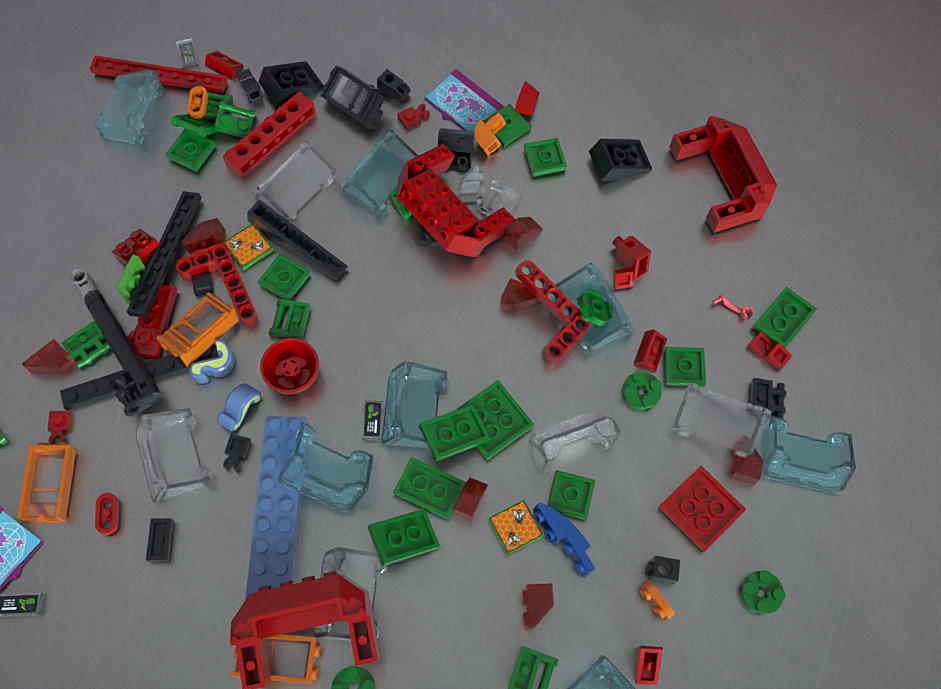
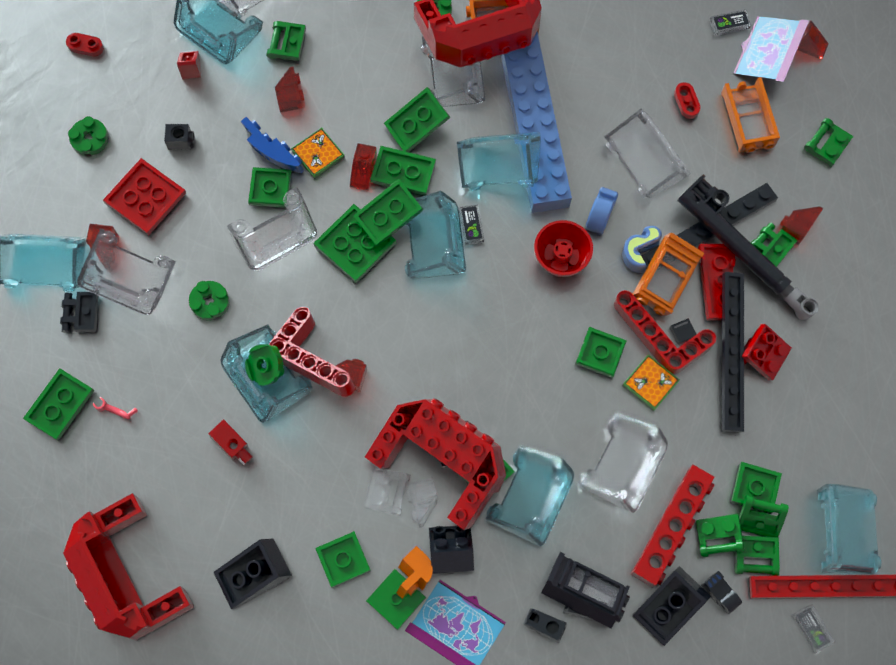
camera: 170 degrees right, 5 degrees up
red plate [47,410,72,445] -> none
bright green tile [116,255,146,304] -> none
black plate [146,518,174,562] -> none
clear red slope [182,218,226,255] -> none
orange plate [187,86,209,119] -> none
red slope [205,50,244,80] -> none
black plate [223,434,251,472] -> none
black slope [247,199,348,281] -> none
green plate [268,299,311,340] -> none
red plate [397,104,430,130] -> none
clear red slope [504,217,543,251] -> none
red slope [515,81,540,116] -> none
red plate [613,267,634,290] -> none
red slope [634,329,667,371] -> none
orange plate [640,580,675,620] -> none
green plate [664,347,706,387] -> none
red slope [747,332,793,369] -> none

